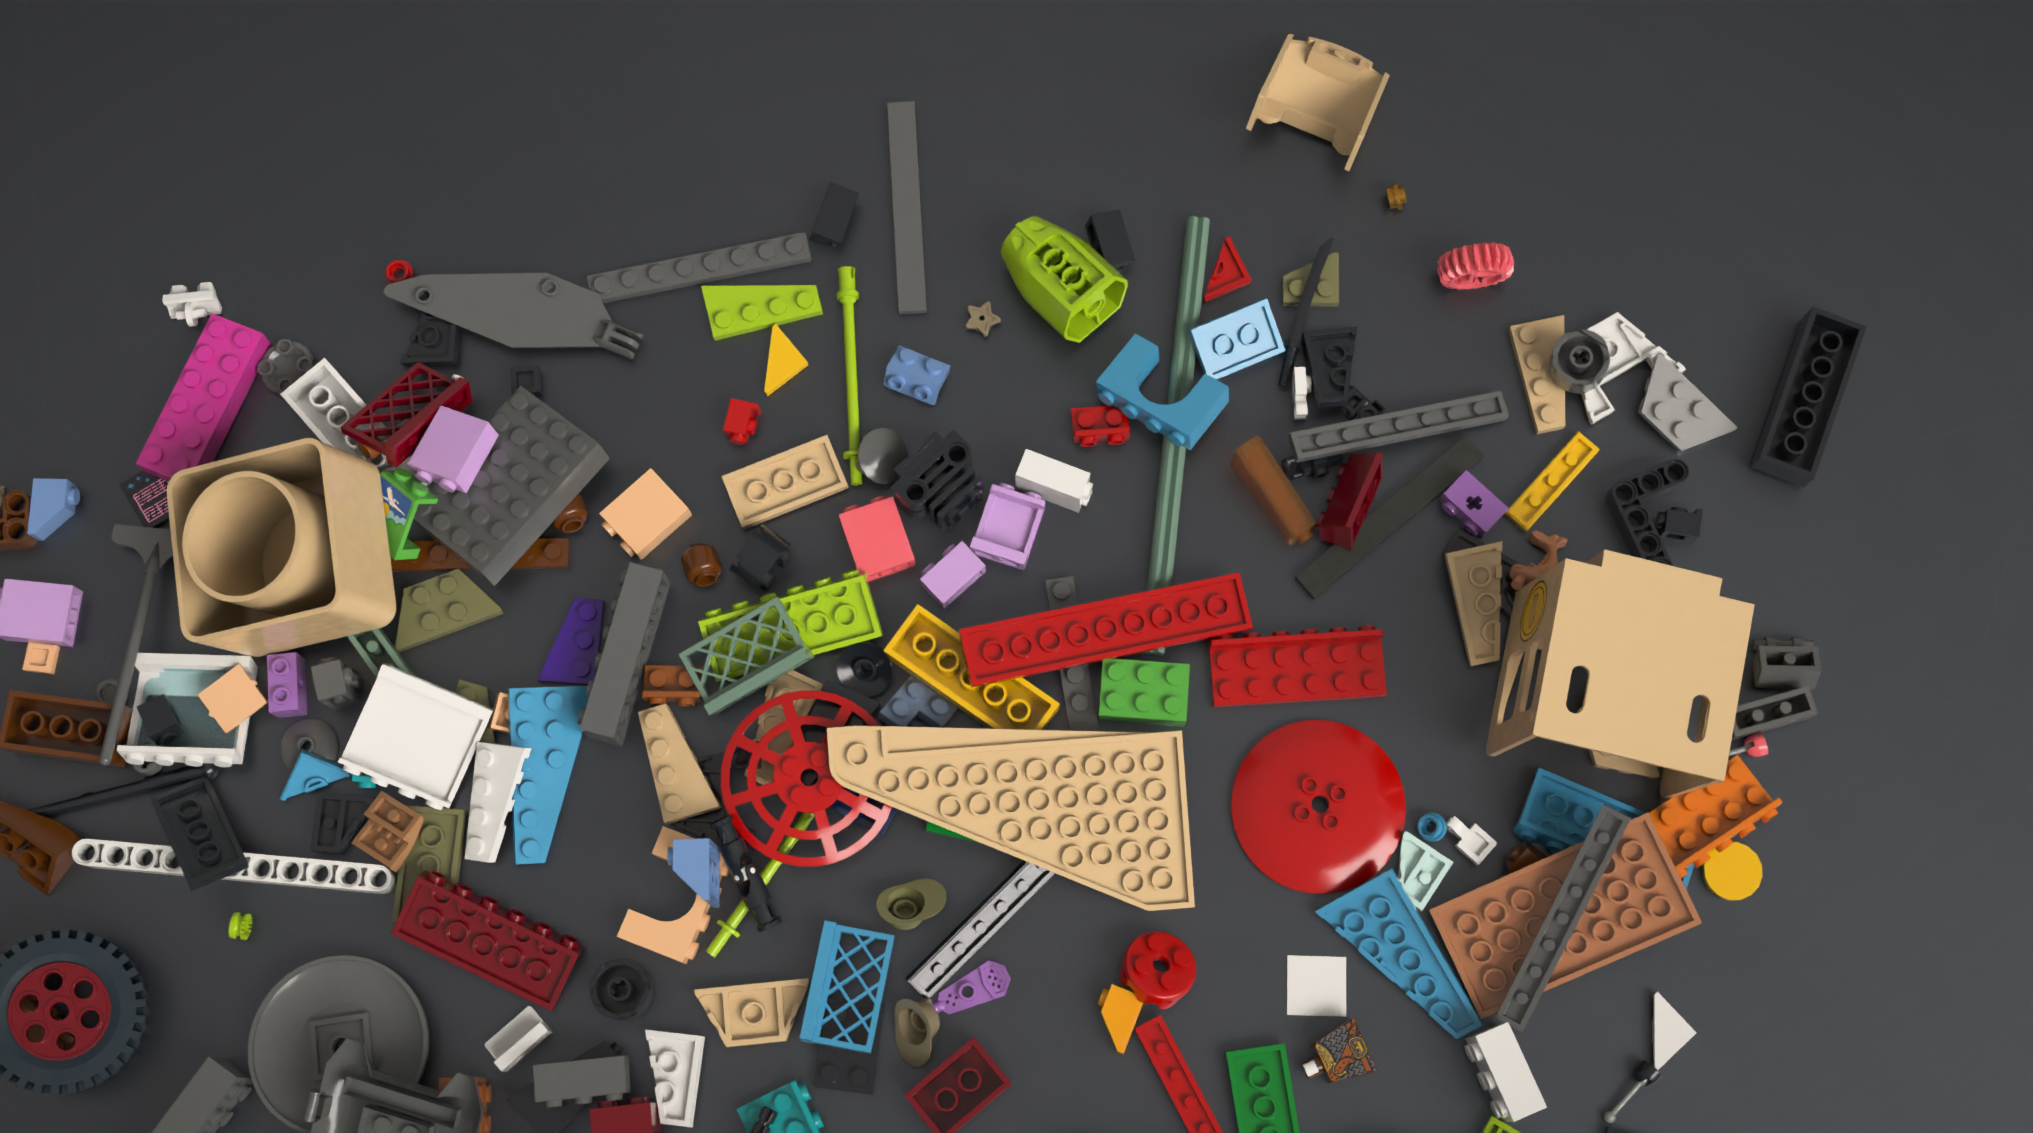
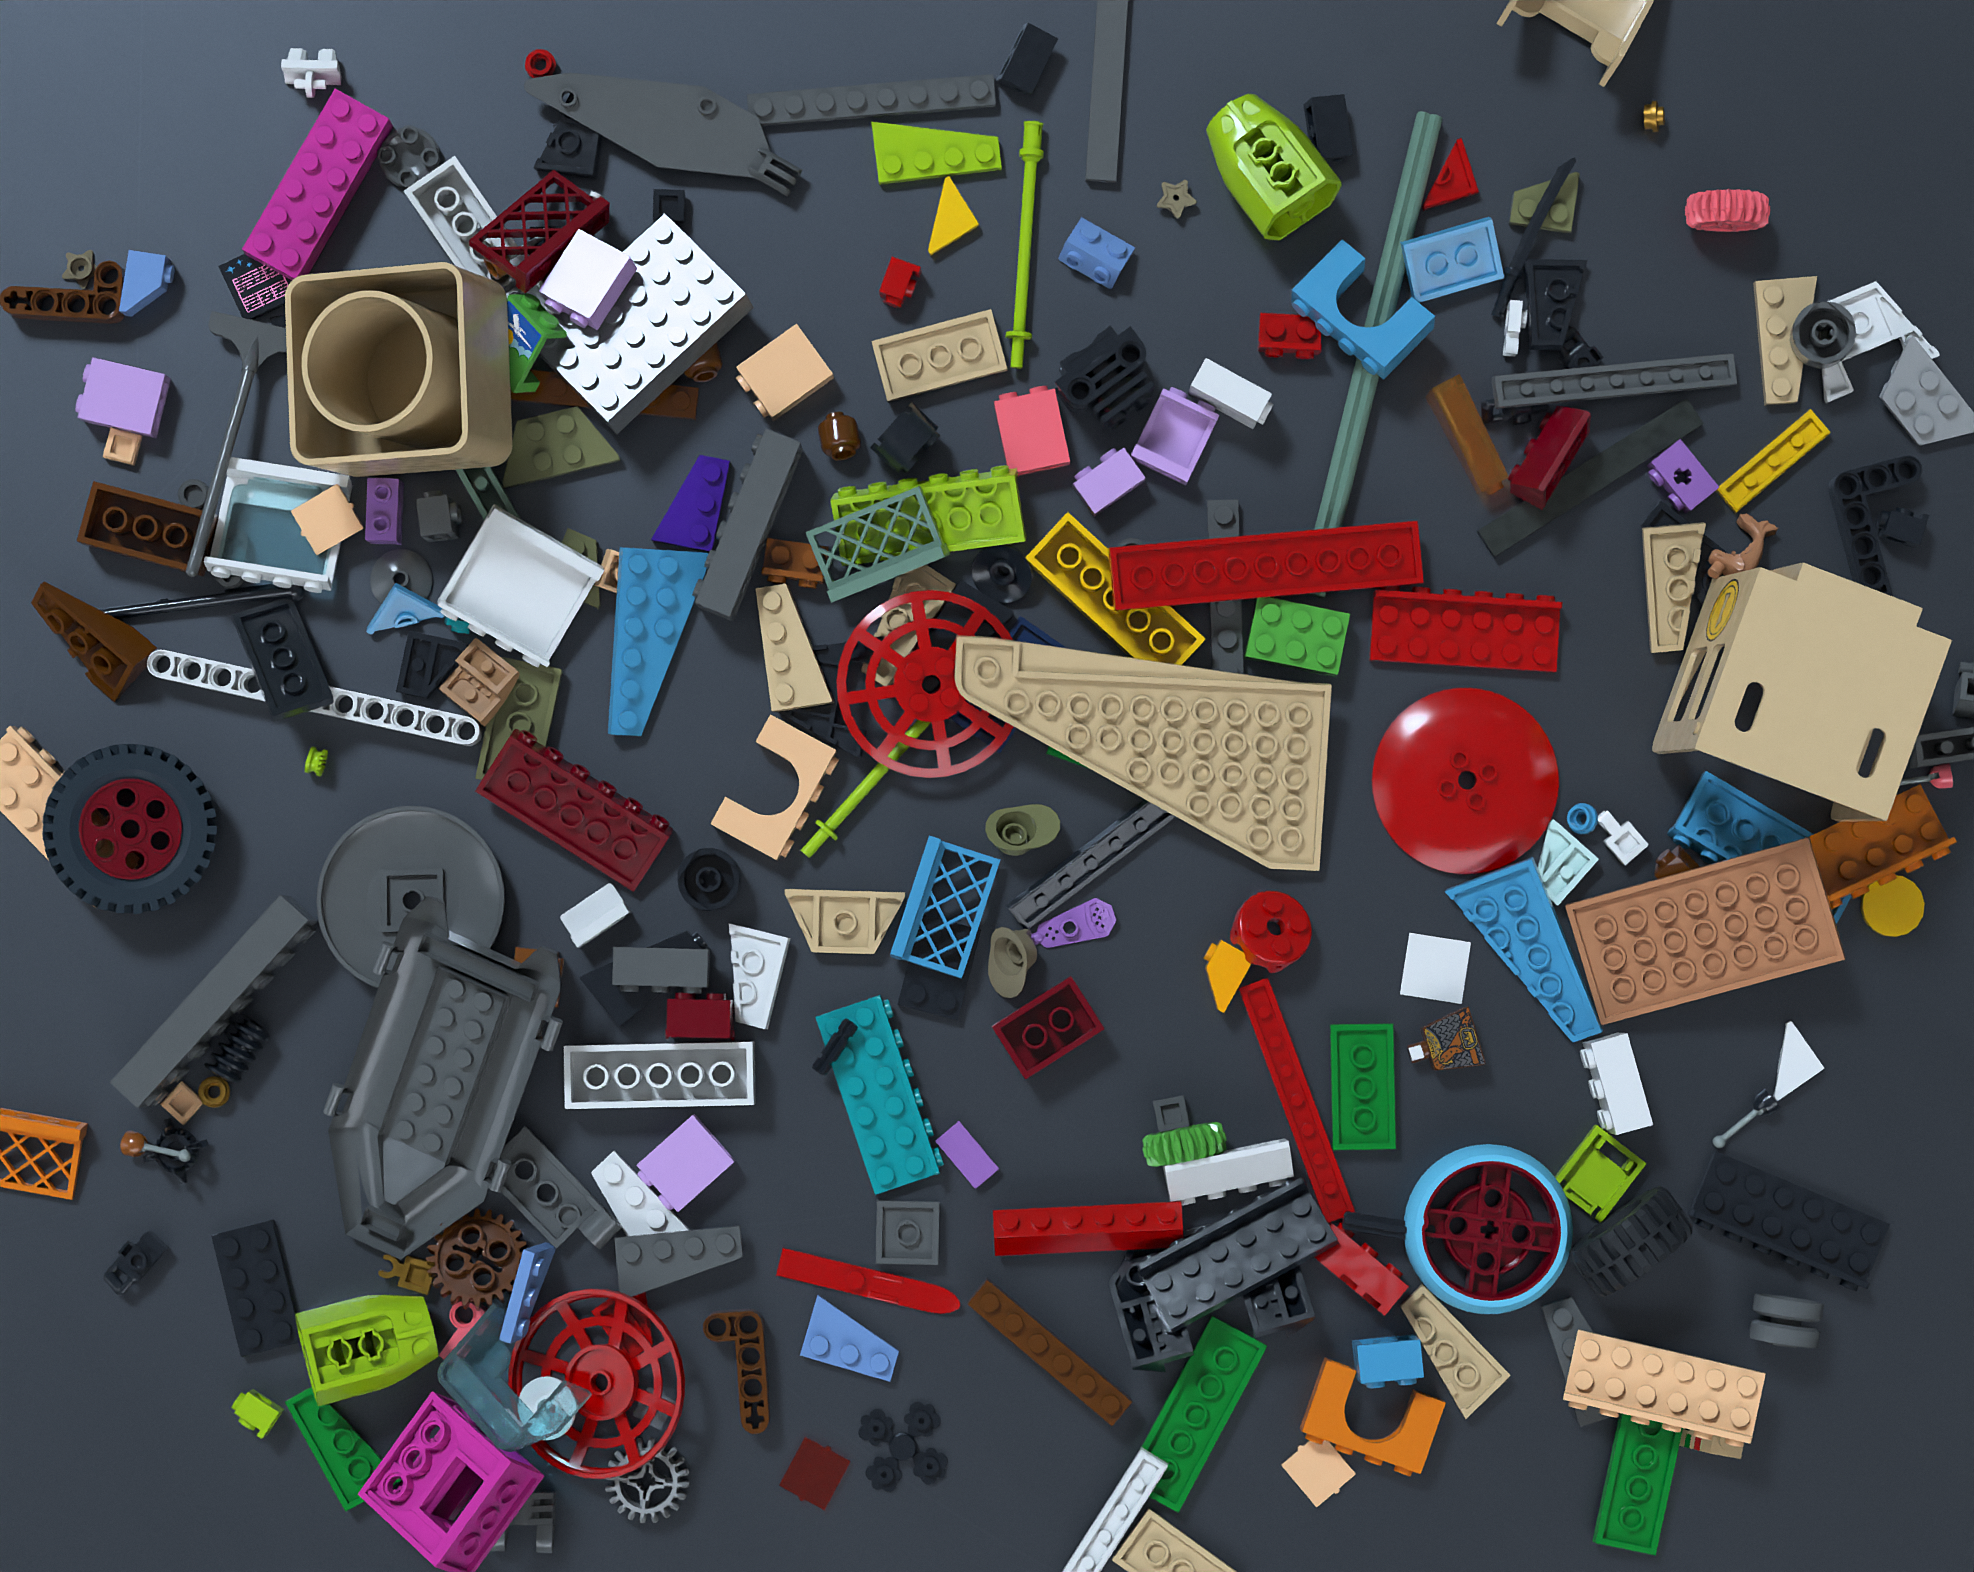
camera: 10 degrees right, 10 degrees up
black brick [137,694,185,746] -> none
white wing [464,742,531,863] -> none
medium blue slope [667,838,720,908] -> none
black piece [708,814,782,932] -> none
dark grey dish [856,428,908,484] -> none
sand blue plate [878,676,958,727] -> none
dark grey plate [1495,804,1631,1032] -> none

